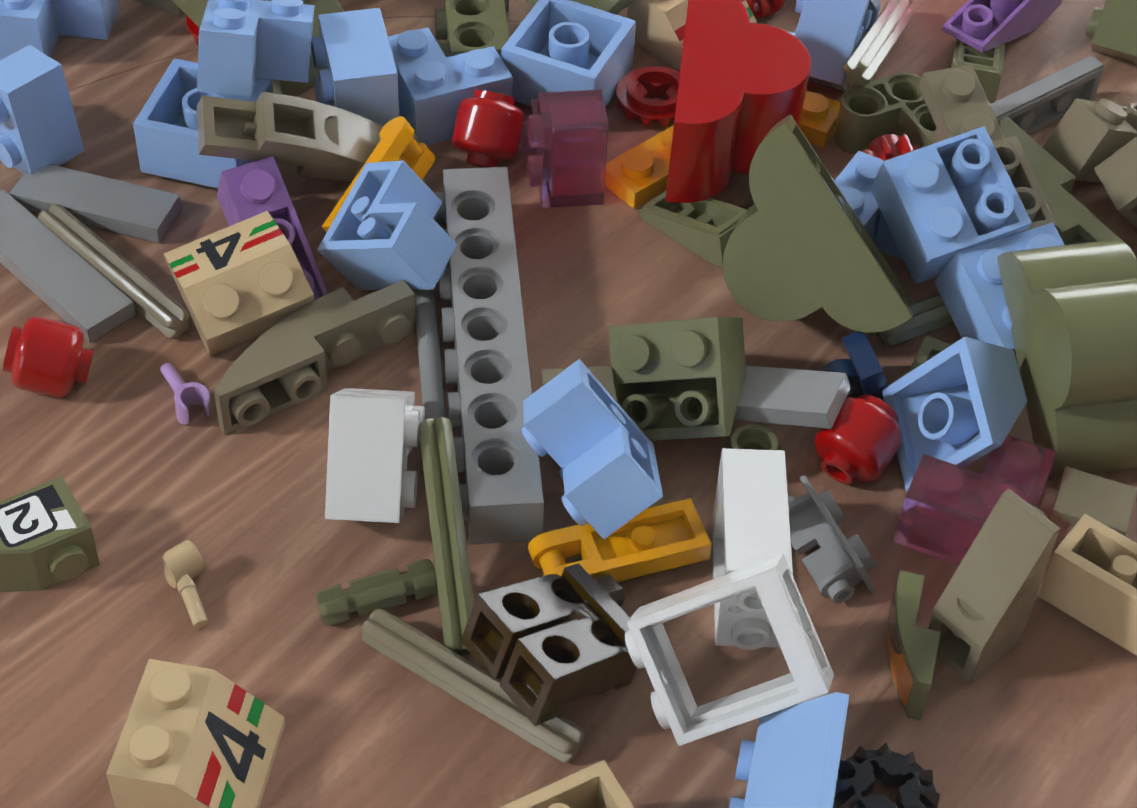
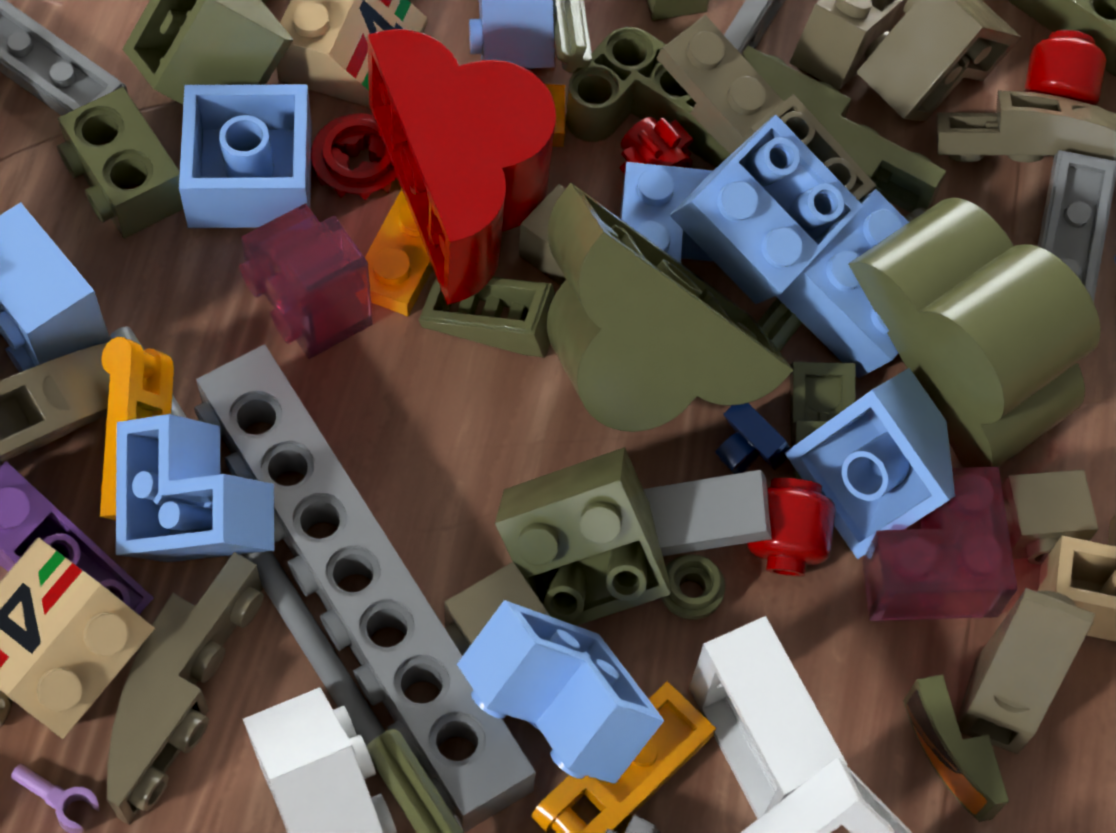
camera: 30 degrees left, 15 degrees up
light blue brick [388,27,513,146] -> none
red head [452,90,524,168] -> none
light grey hinge [788,475,877,603] -> none

